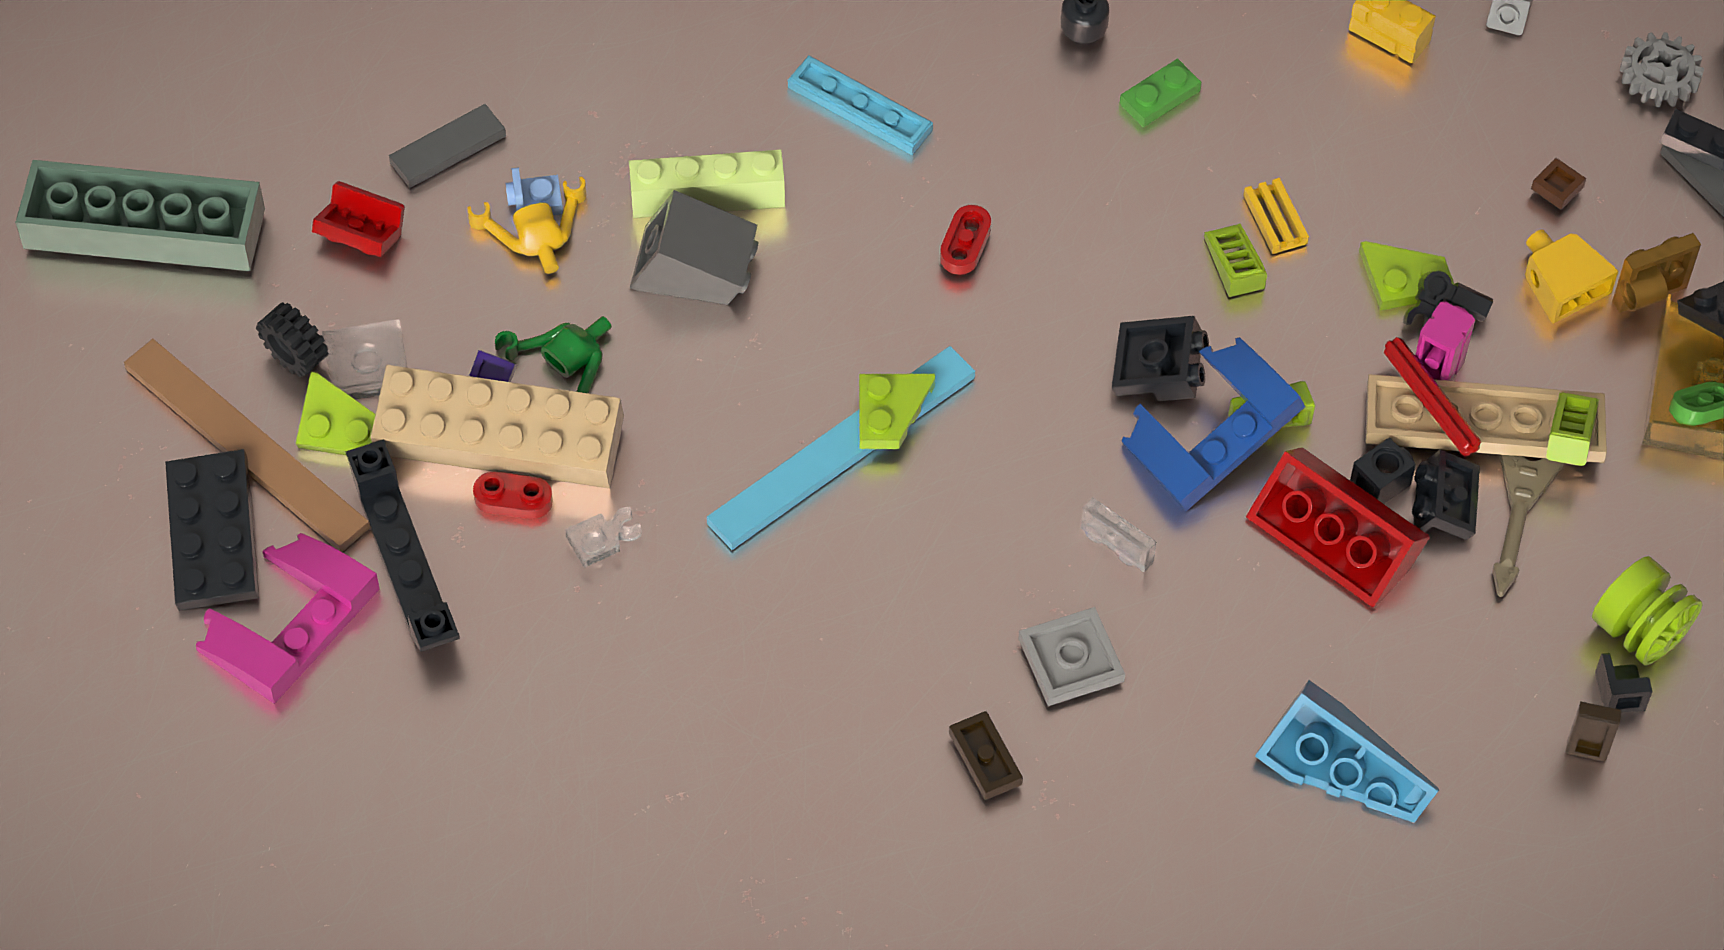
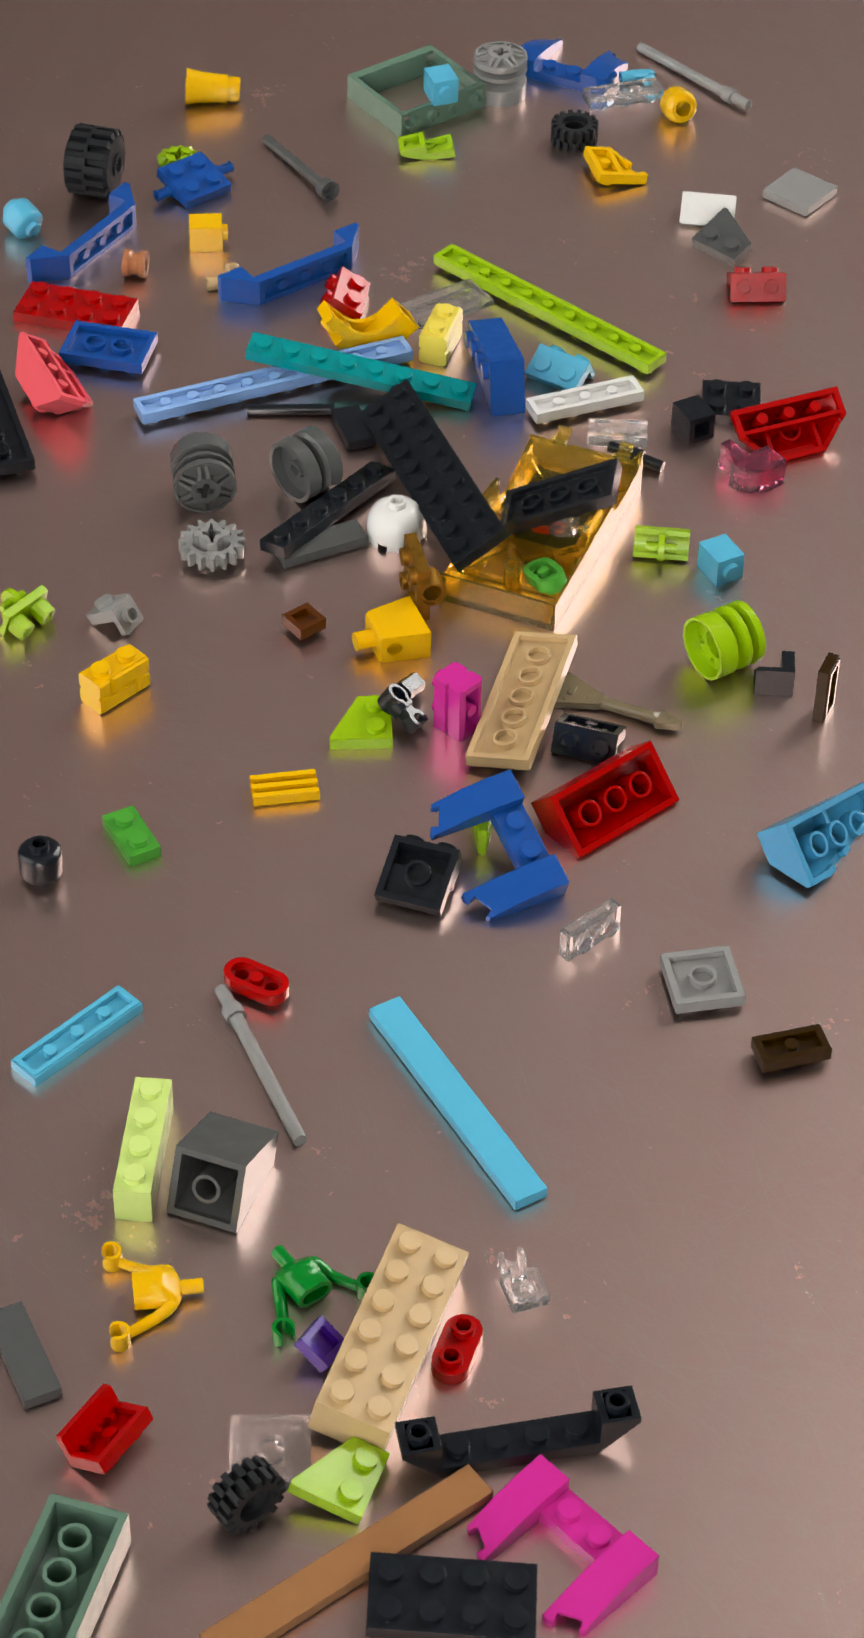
camera: 80 degrees left, 15 degrees down
light blue bracket [505,167,563,215] -> none
lime wing [859,374,935,449] -> none
lime slope [1204,224,1267,297] -> none
black brick [1350,437,1416,504] -> none
red axle [1384,337,1481,456] -> none
lime slope [1546,392,1599,466] -> none
none -> light grey bar [215,984,307,1146]

